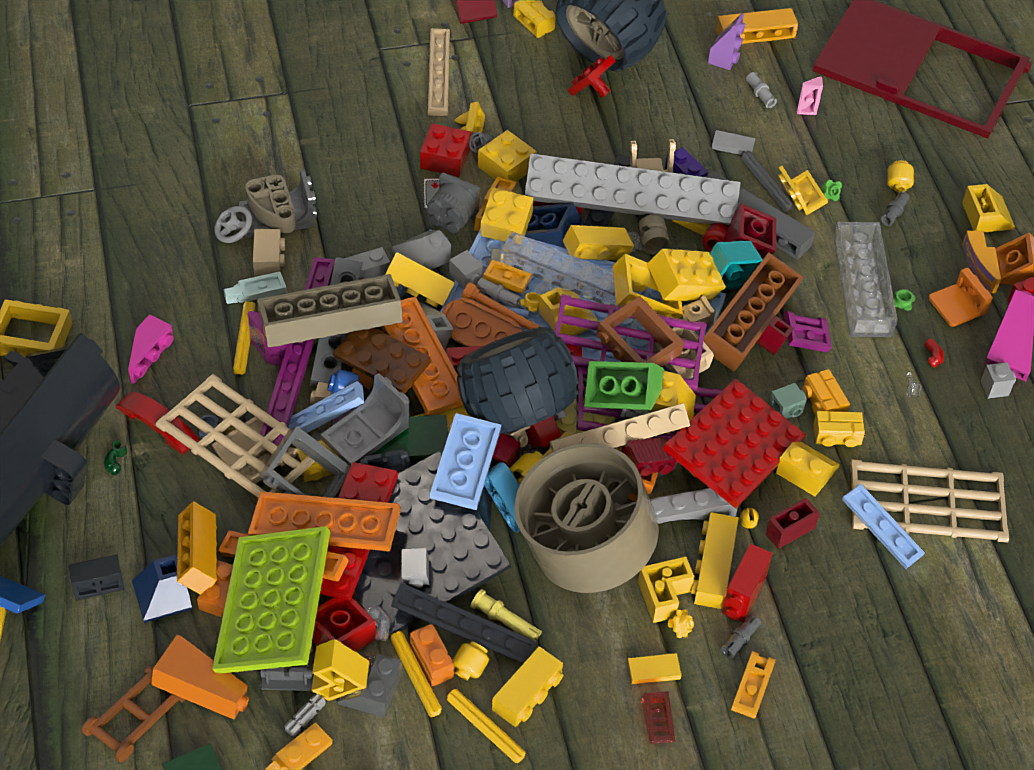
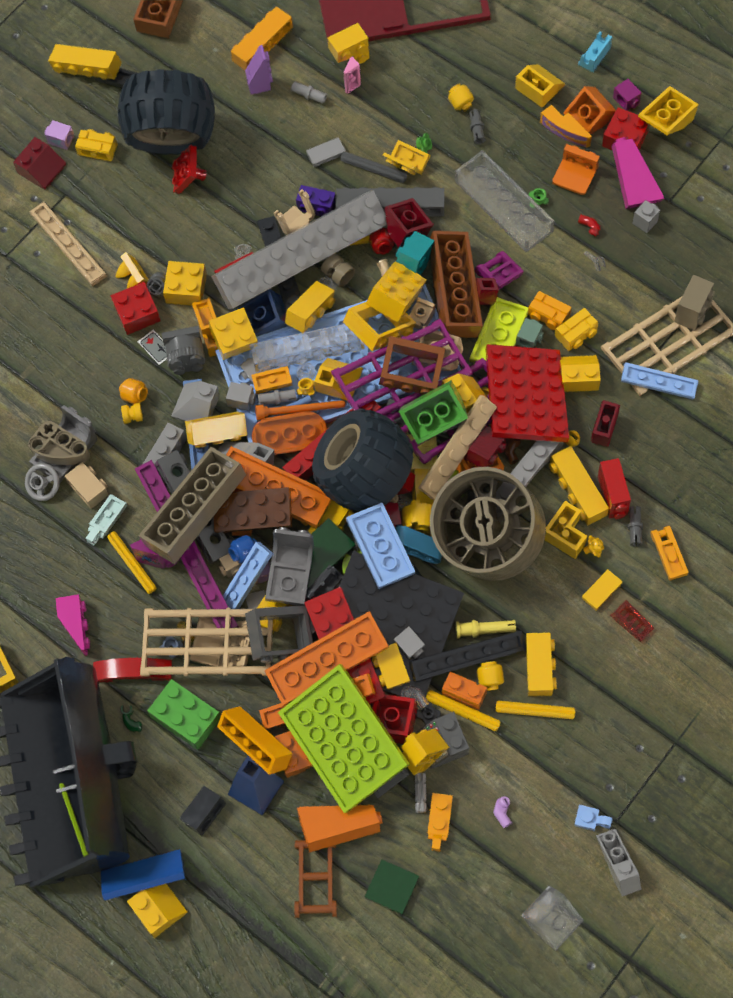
camera: 30 degrees left, 15 degrees up
none -> light orange head [119,378,148,404]
none -> yellow wheel [121,403,143,424]
none -> bright green brick [147,679,221,750]
none -> yellow brick [327,23,370,64]
none -> yellow brick [371,643,410,690]
none -> black plate [417,702,441,725]
none -> neon yellow tile [469,297,528,363]
none -> reddish brown arm [504,438,521,465]
none -> dark tan brick [675,275,715,331]

